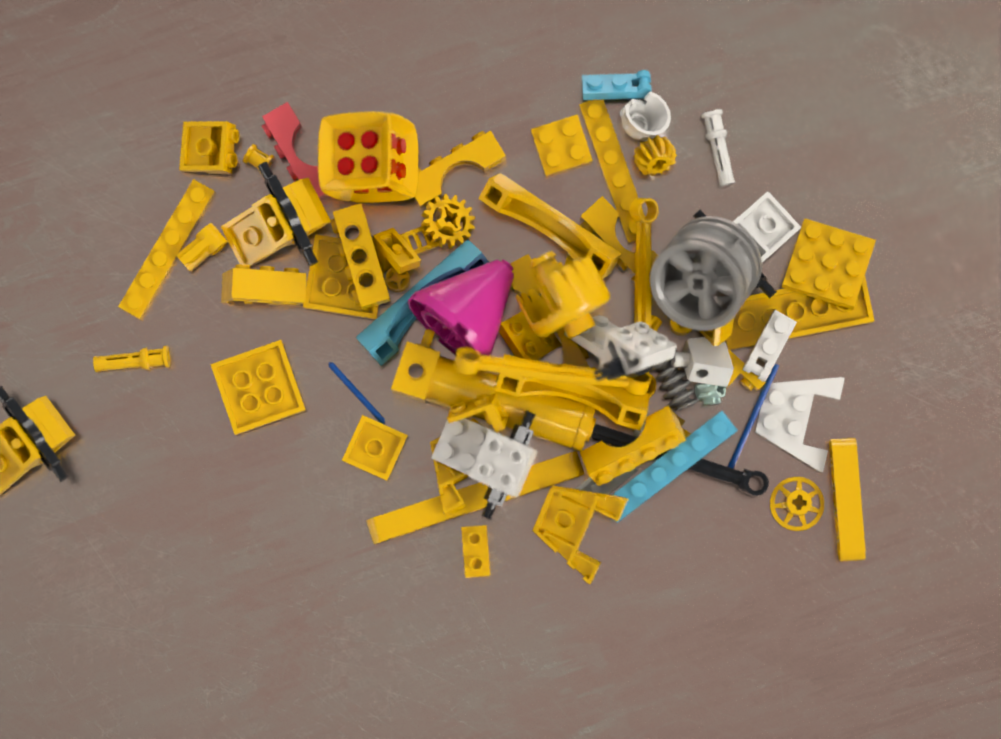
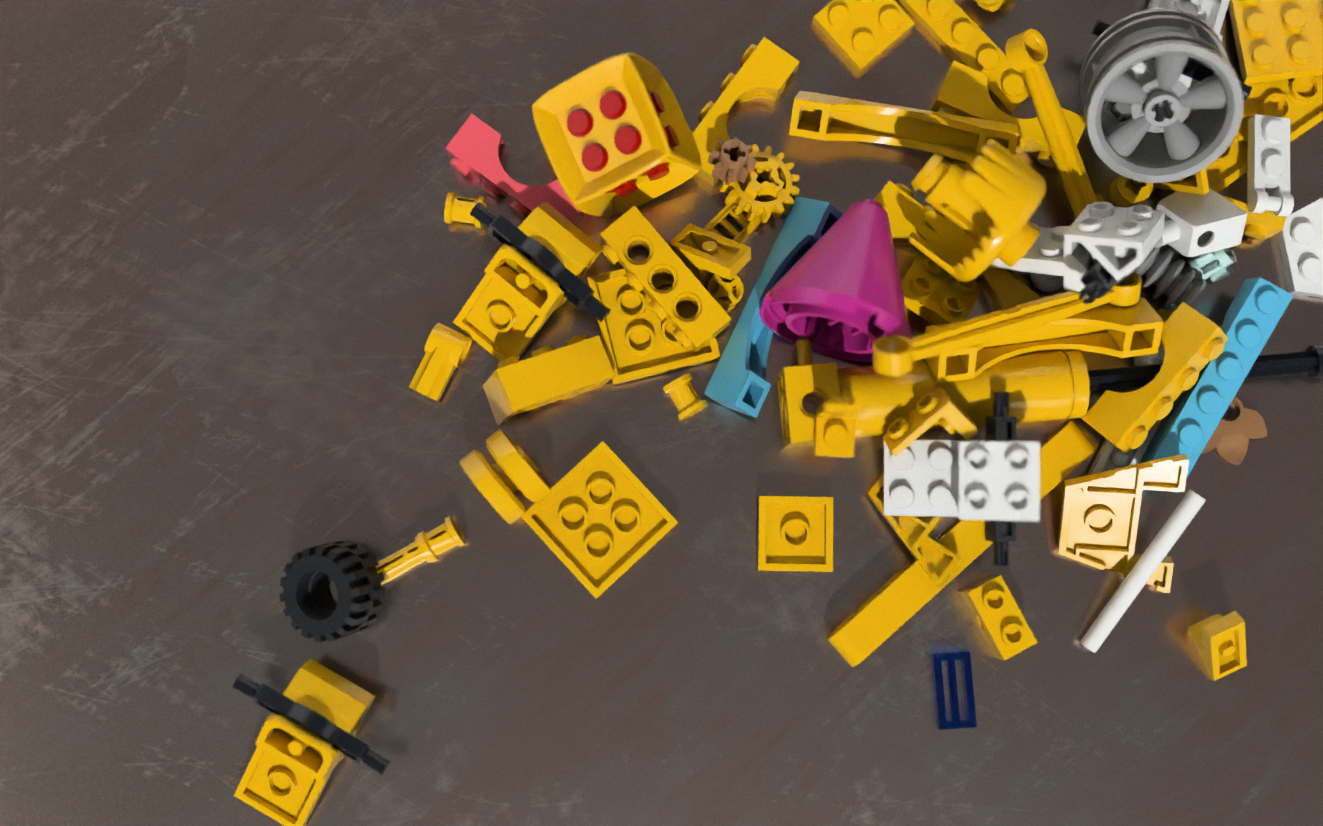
camera: 25 degrees left, 0 degrees up
yellow plate [118,179,216,320] -> none
yellow plate [179,121,240,174] -> none
blue axle [329,362,385,424] -> none
blue axle [728,364,779,469] -> none
none -> black tyre [279,540,386,642]
none -> yellow wheel [459,428,552,525]
none -> yellow bush [663,373,709,421]
none -> medium nougat gear [708,136,756,186]
none -> yellow bracket [814,397,865,458]
none -> clear blue tile [931,651,977,730]
none -> white piece [1080,489,1206,653]
none -> yellow slope [1188,611,1247,681]
none -> medium nougat plate [1201,396,1267,465]

